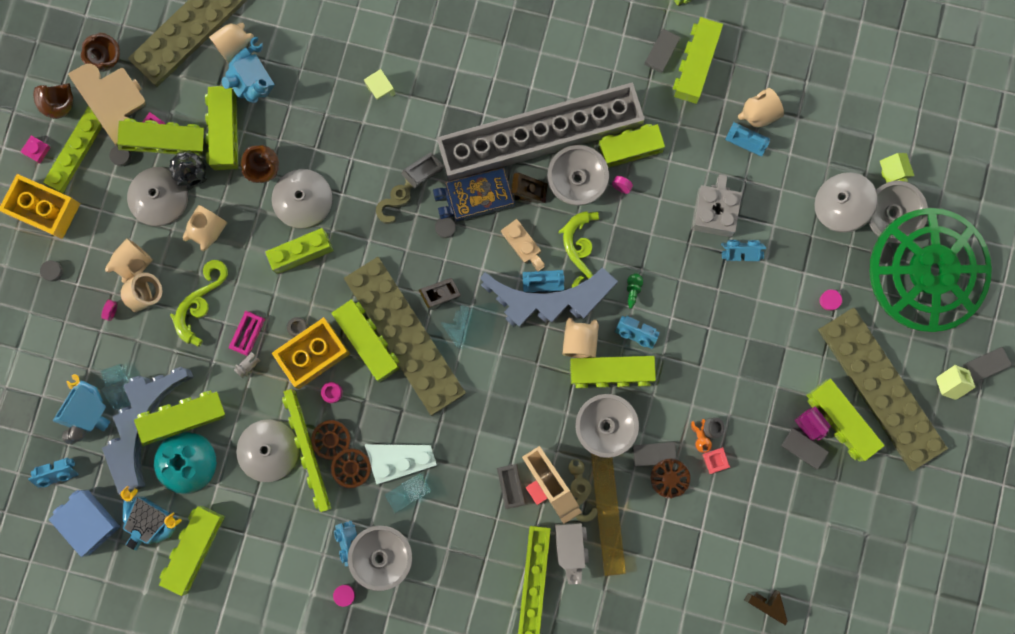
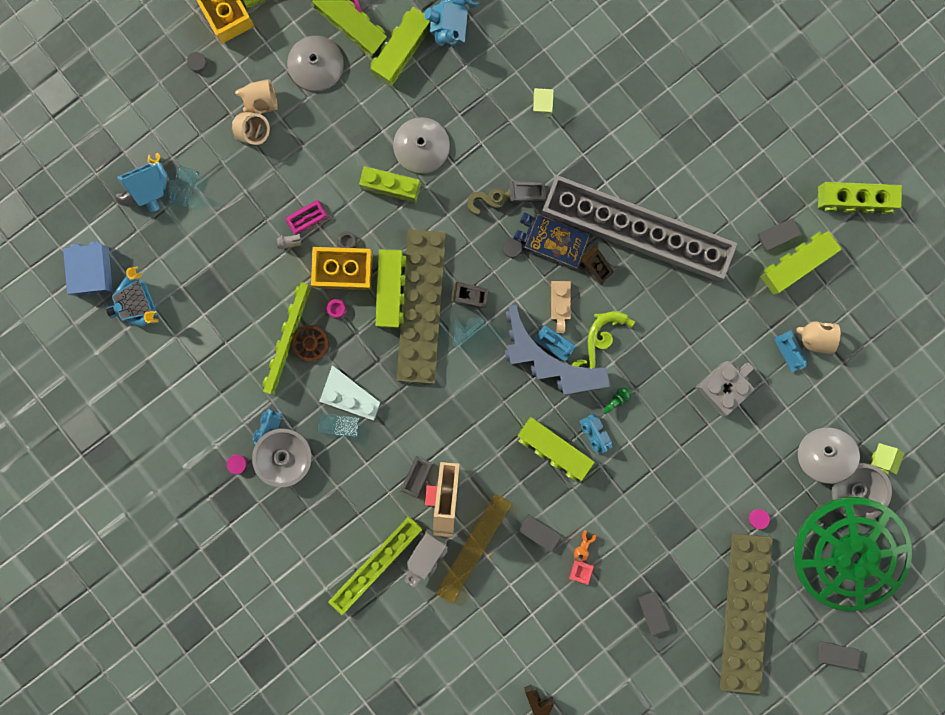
camera: 30 degrees right, 5 degrees up
dark azure hinge [28,458,78,488] -> none
dark pink tile [101,300,117,321] -> none
sand blue arch [102,367,193,495] -> none
dark grey tile [109,146,132,167] -> none
lime brick [133,390,225,446] -> none
teal piece [154,432,217,494] -> none
lime brick [159,506,225,596] -> none
black animal [168,150,207,189] -> none
lime plant [170,260,228,347] -> none
tan piece [183,205,227,251] -> none
light grey dish [236,419,299,482] -> none
reddish brown piece [241,145,279,183] -> none
reddish brown wheel [331,448,371,488] -> none
light grey dish [548,145,609,206] -> none
tan piece [562,318,599,358] -> none
olive piece [568,459,597,522] -> none
light grey dish [575,394,639,457] -> none
lime brick [598,124,665,168] -> none
dark pink tile [612,176,633,194] -> none
reddish brown wheel [650,459,690,499] -> none
dark grey tile [704,418,724,439] -> none
dark azure hinge [721,240,766,261] -> none
magenta brick [794,406,831,441] -> none
lime brick [806,378,885,462] -> none
yellowish green panel [936,365,976,400] -> none

